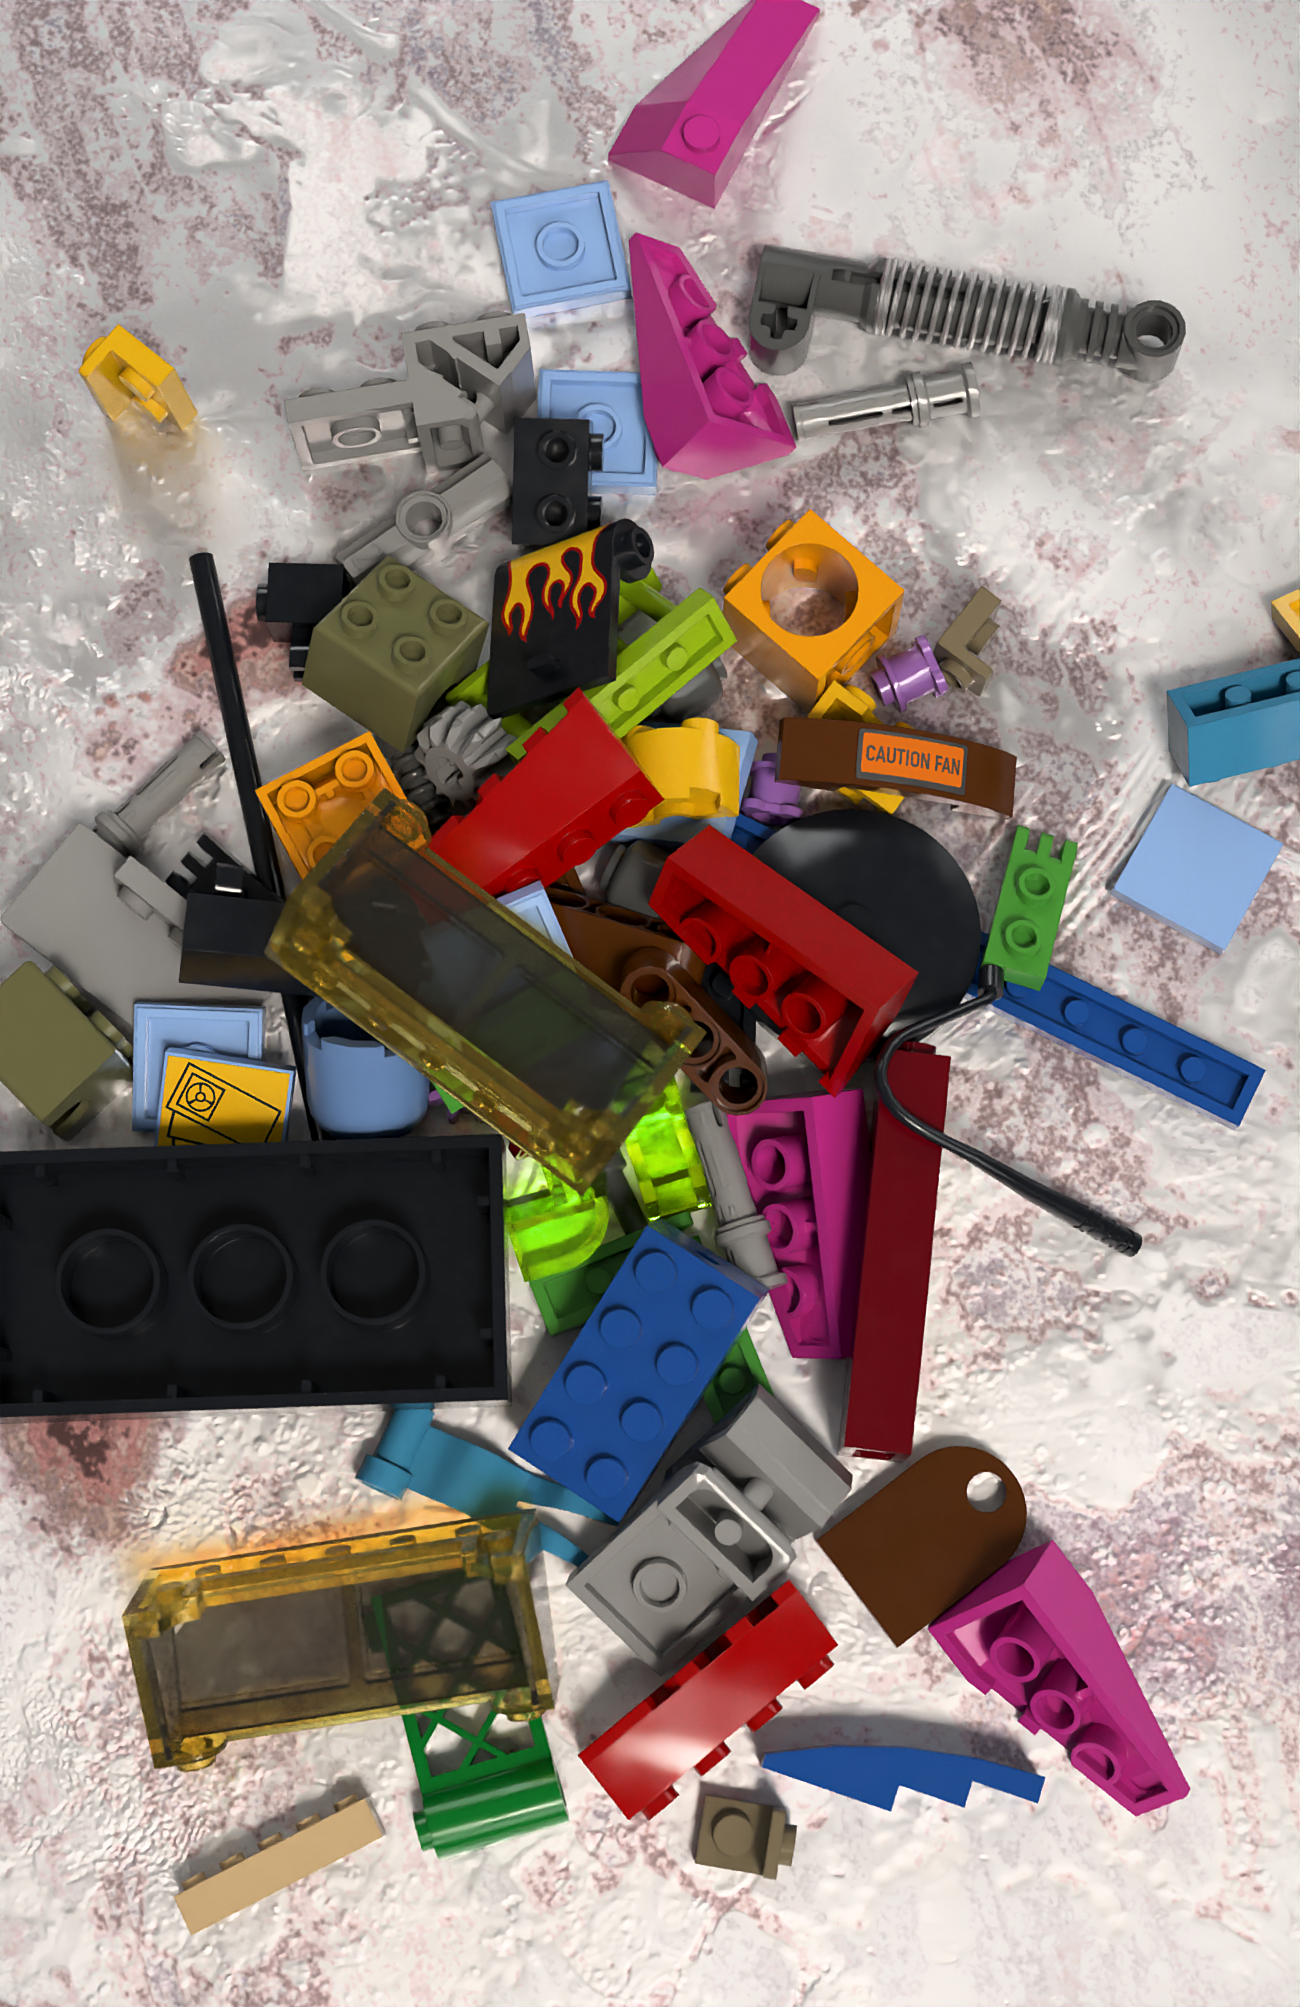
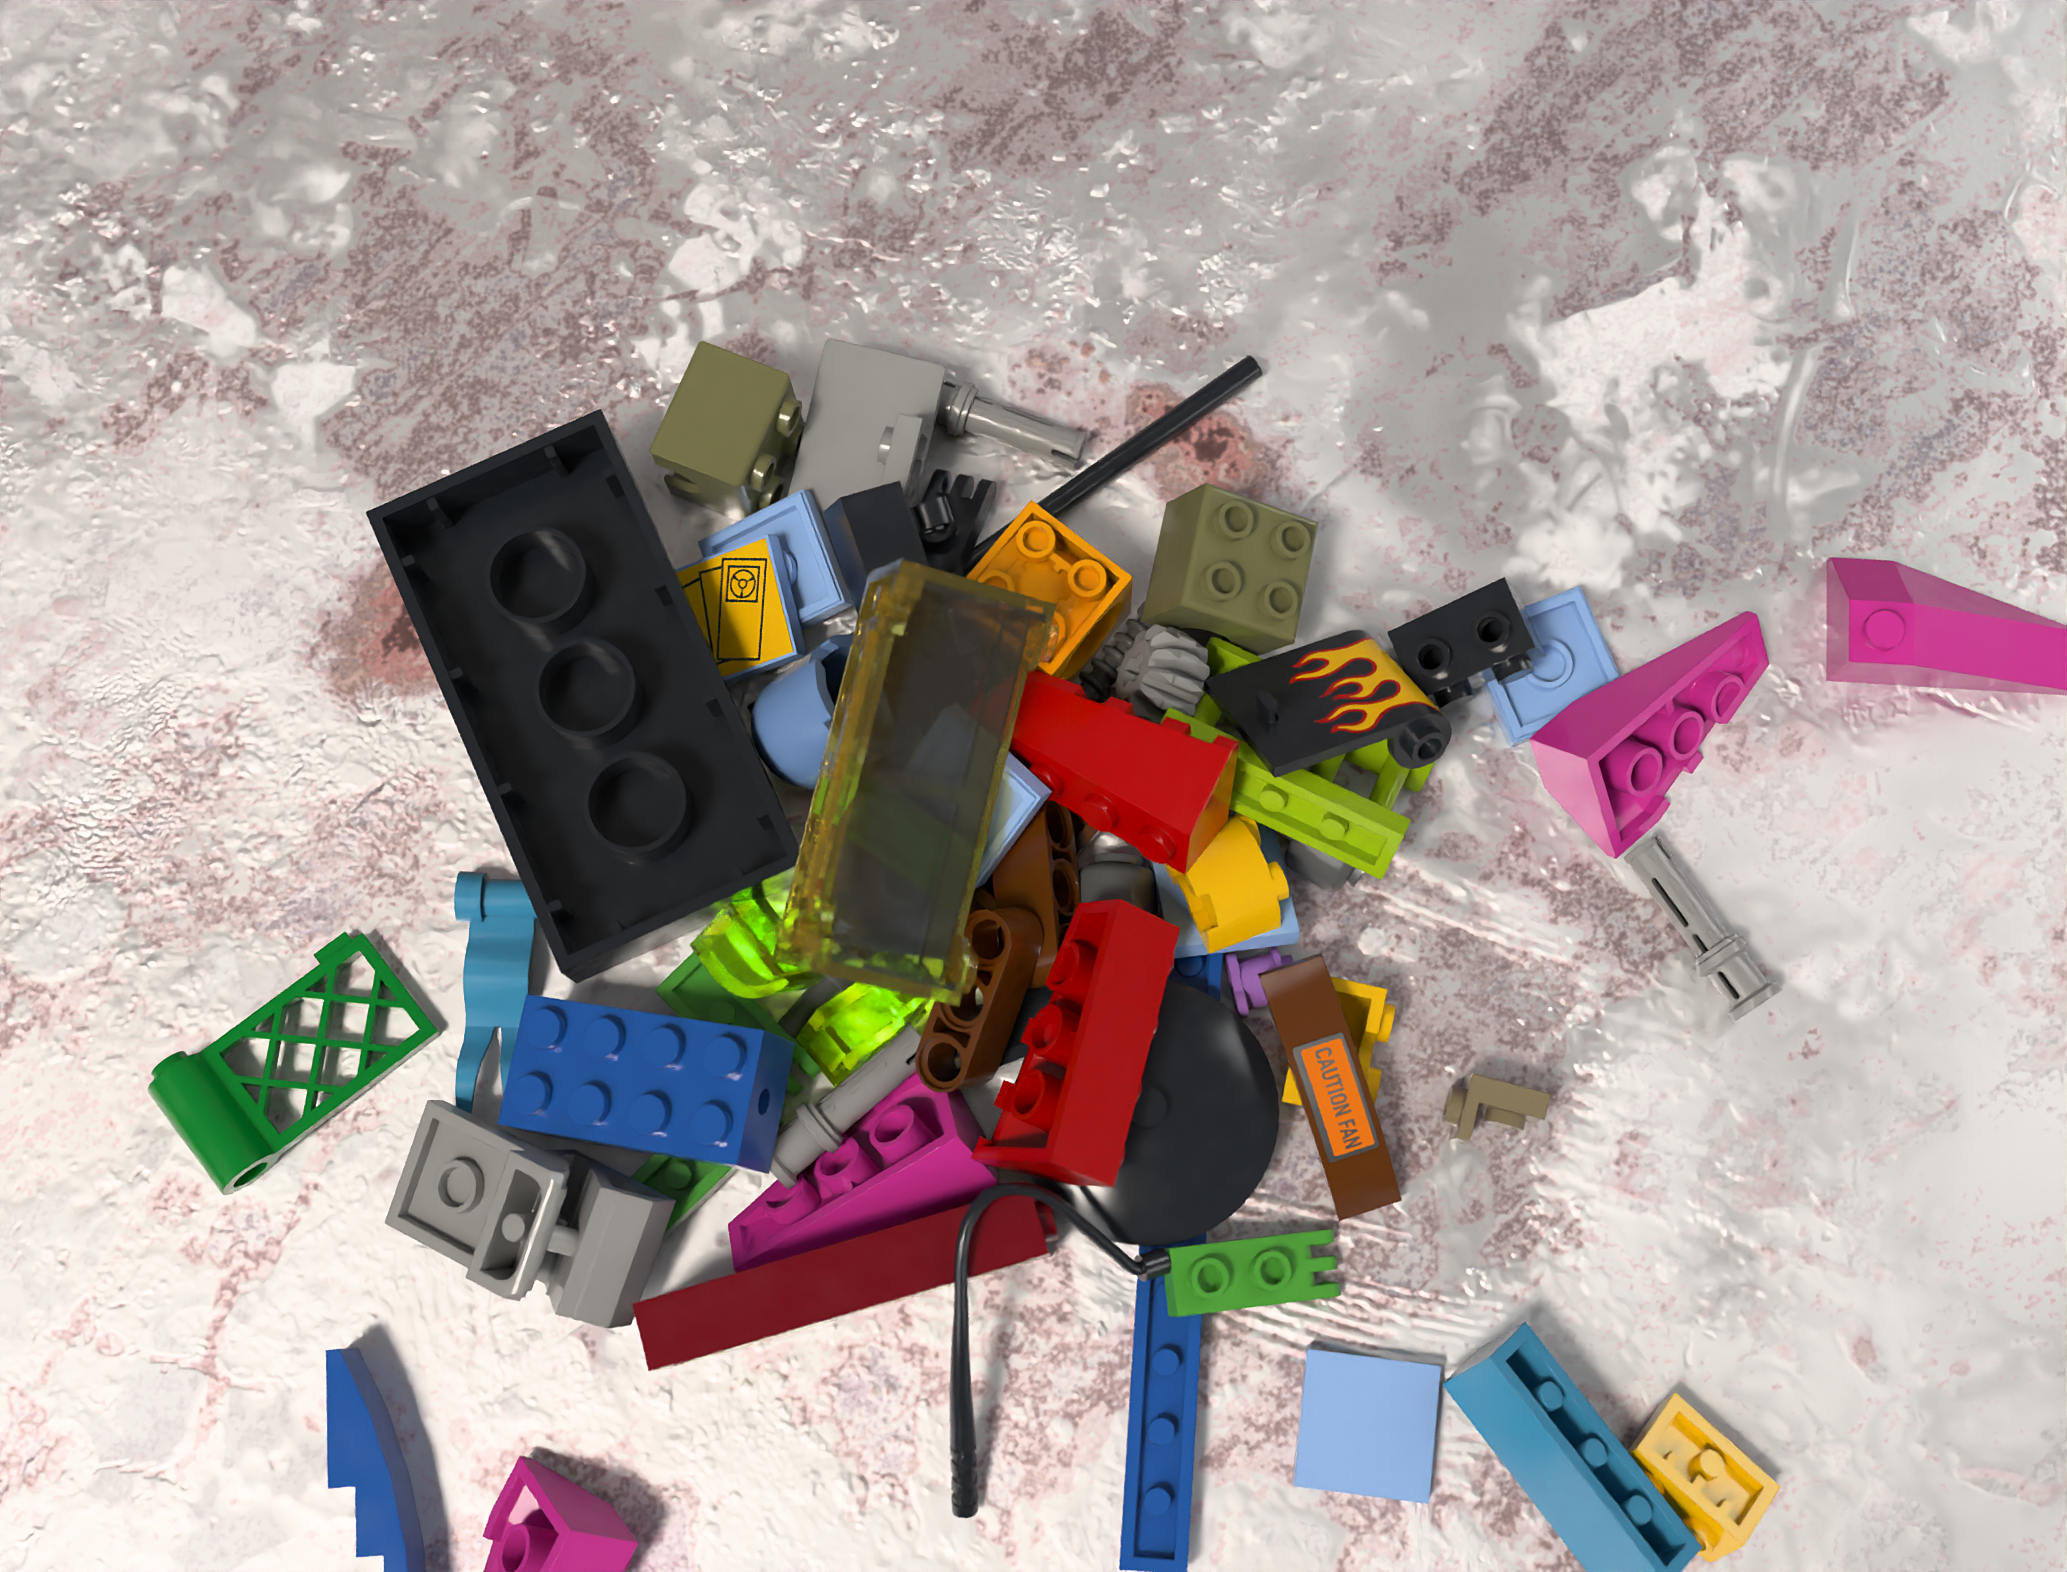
camera: 70 degrees right, 0 degrees up
yellow bracket [78,324,198,432] -> none
clear smoke windscreen [122,1508,560,1772] -> none
tan piece [173,1793,387,1936] -> none
black brick [256,563,350,682] -> none
light grey piece [284,311,537,474] -> none
light grey piece [334,452,513,589] -> none
light blue tile [491,180,632,318] -> none
red wedge [578,1580,838,1821] -> none
dark tan bracket [695,1794,797,1880] -> none
light orange brick [722,509,905,714] -> none
dark grey piece [749,244,1186,382] -> none
reddish brown tile [815,1446,1027,1648] -> none
medium lavender brick [869,634,948,713] -> none

